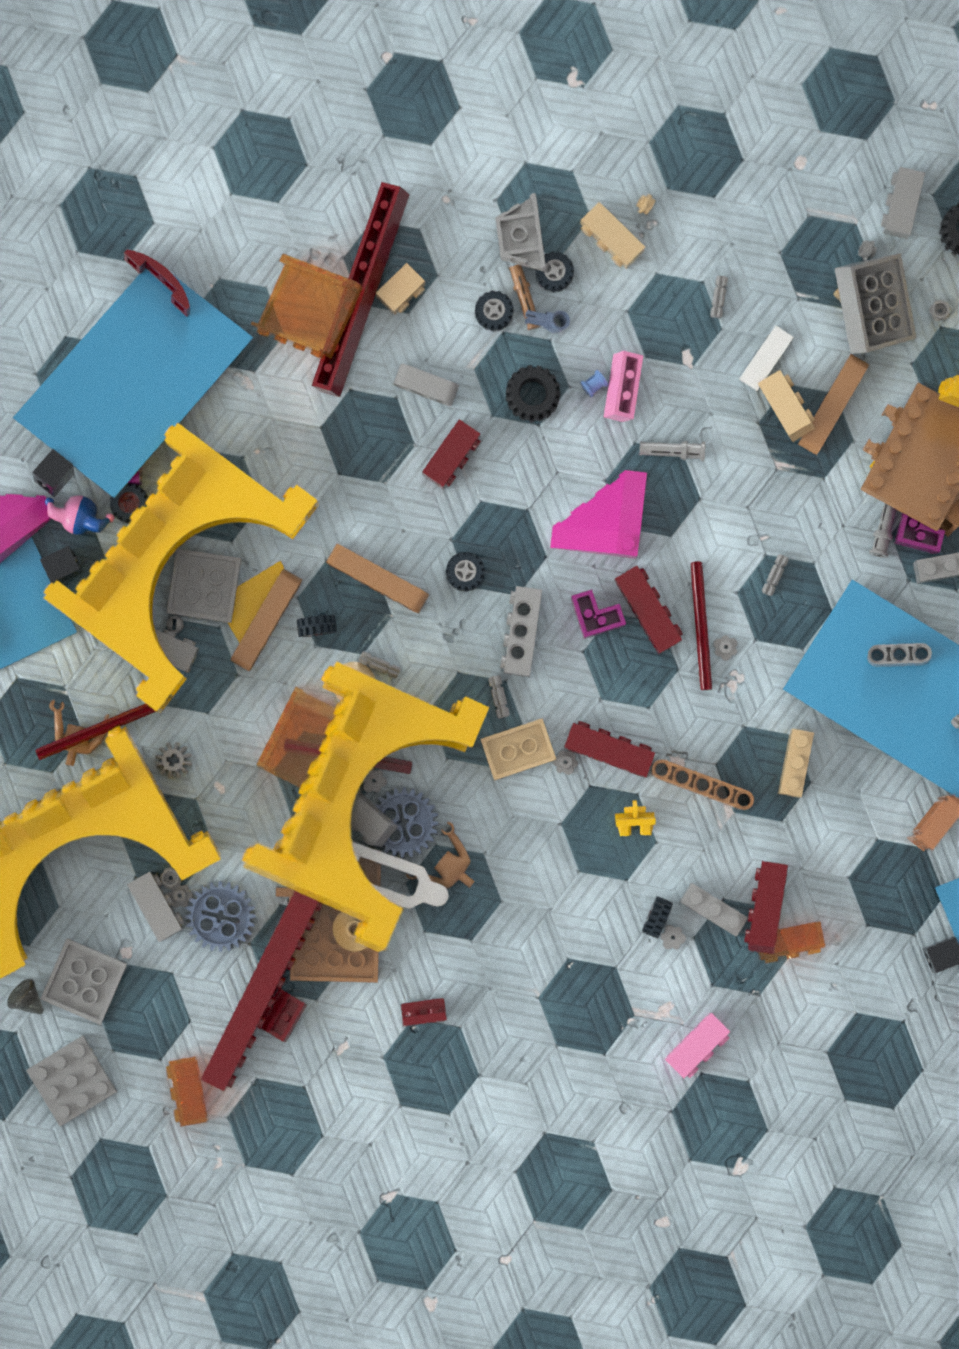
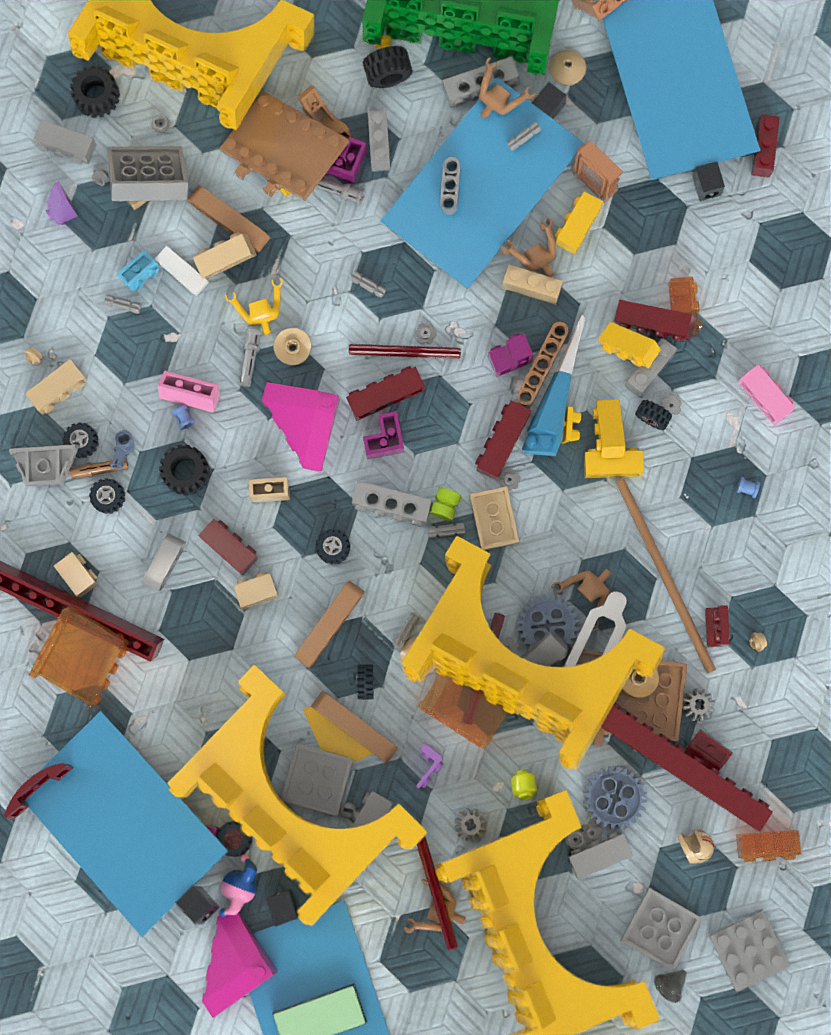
camera: 75 degrees left, 5 degrees down
none -> medium lavender slope [46,181,77,225]
none -> medium azure bracket [117,250,160,292]
none -> yellow piece [225,278,283,335]
none -> tan brick [233,572,279,610]
none -> tan brick [249,477,290,503]
none -> tan dish [274,328,311,365]
none -> medium lavender bracket [415,743,444,789]
none -> lime wheel [429,487,461,521]
none -> magenta brick [488,333,533,377]
none -> medium nougat piece [500,218,556,277]
none -> neon yellow head [510,770,538,800]
none -> dark azure plate [522,315,585,456]
none -> yellow brick [555,191,603,255]
none -> yellow brick [584,448,644,478]
none -> yellow brick [593,399,625,458]
none -> yellow brick [598,322,661,368]
none -> medium nougat piece [616,478,716,674]
none -> tan helmet [677,830,714,864]
none -> light grey gear [682,688,715,722]
none -> medium blue bush [736,477,760,498]
none -> tan plate [749,632,767,652]

